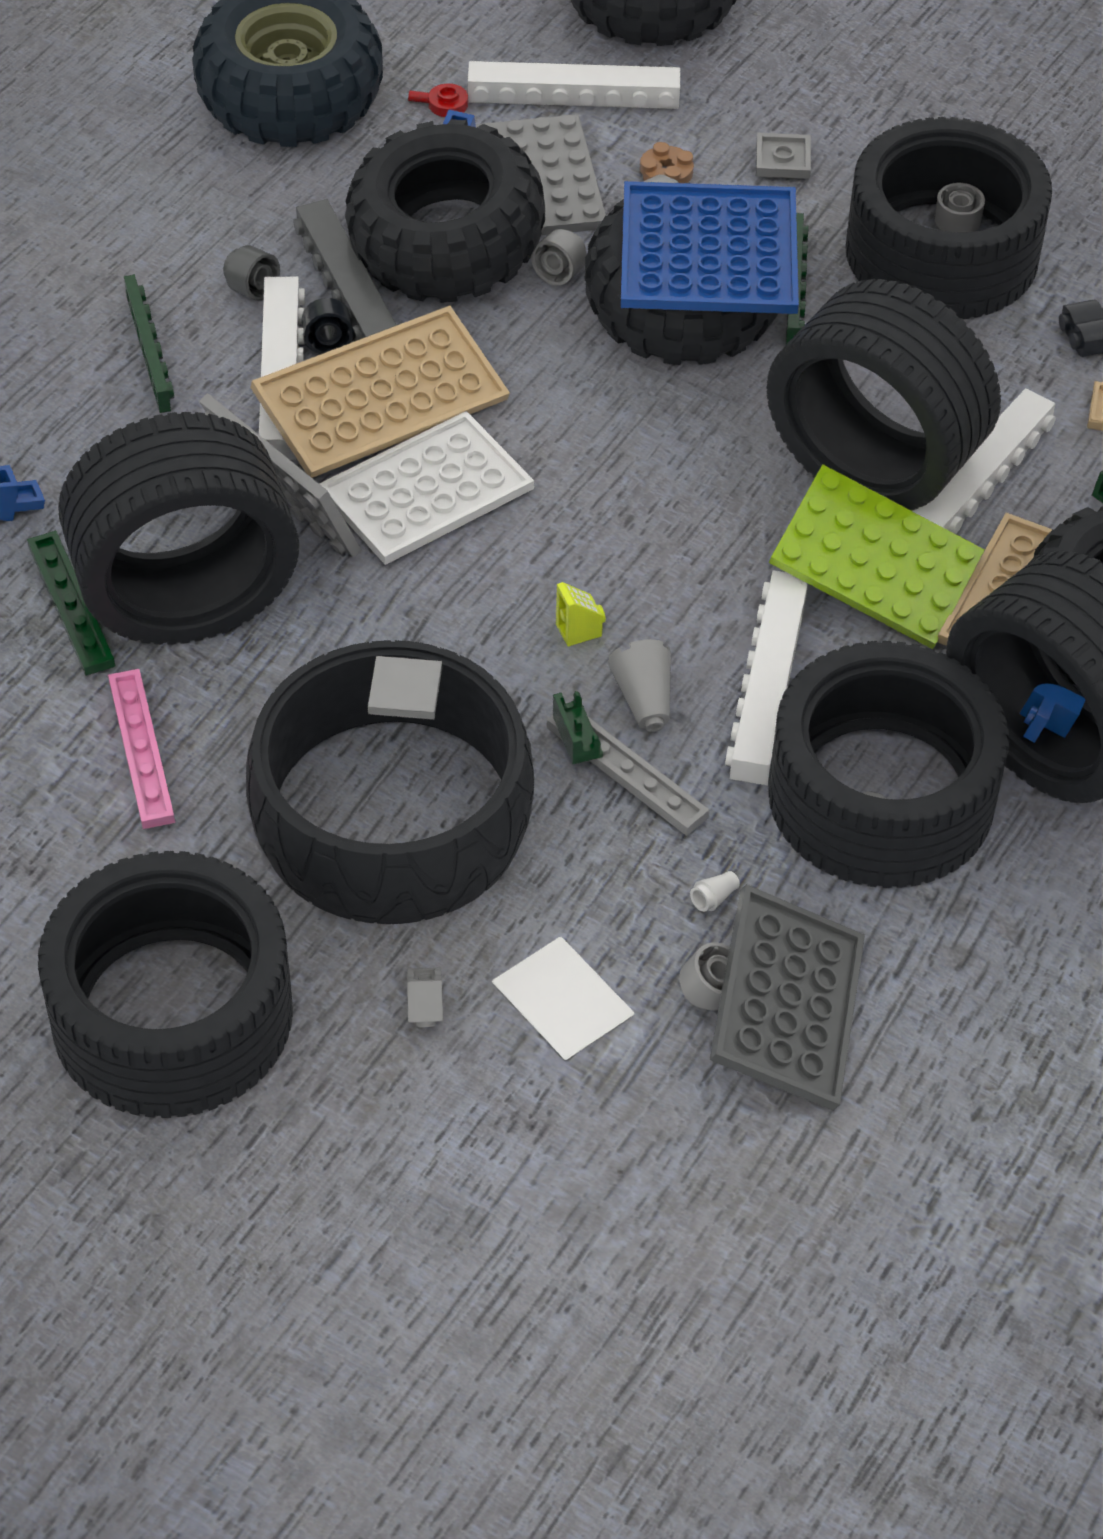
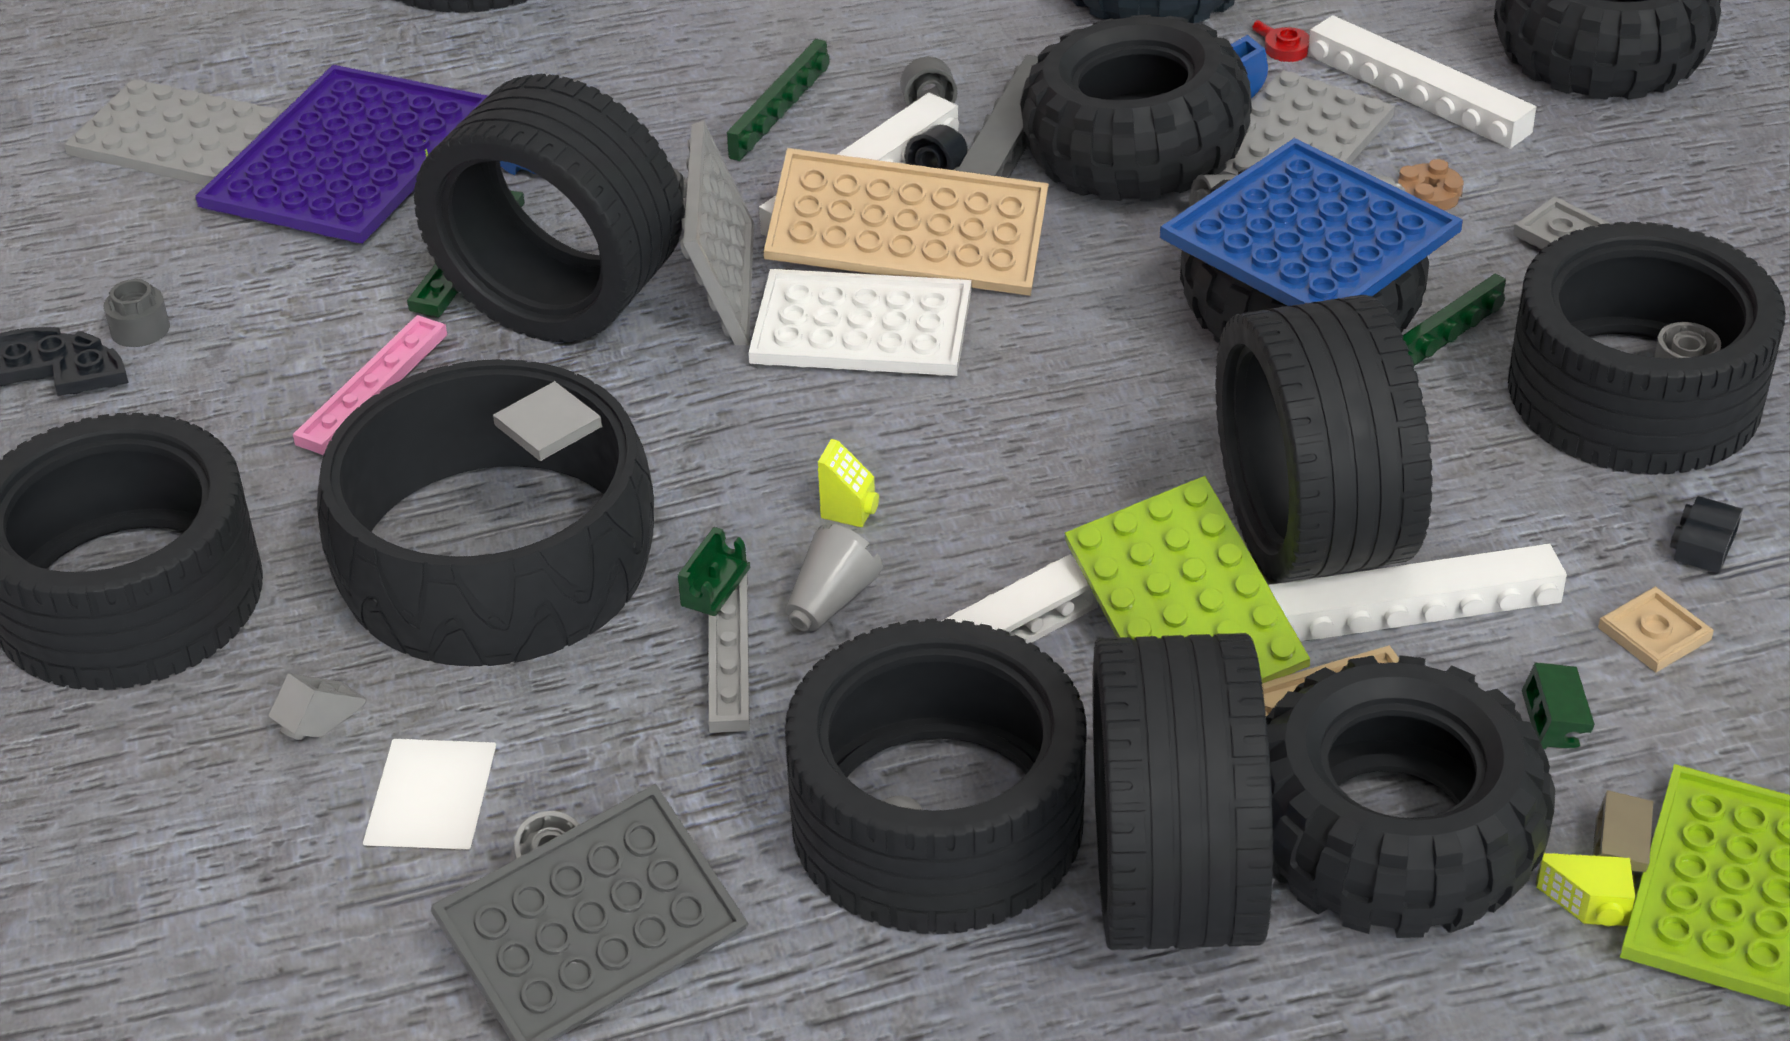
camera: 45 degrees right, 10 degrees down
white cone [690,871,740,912] -> none

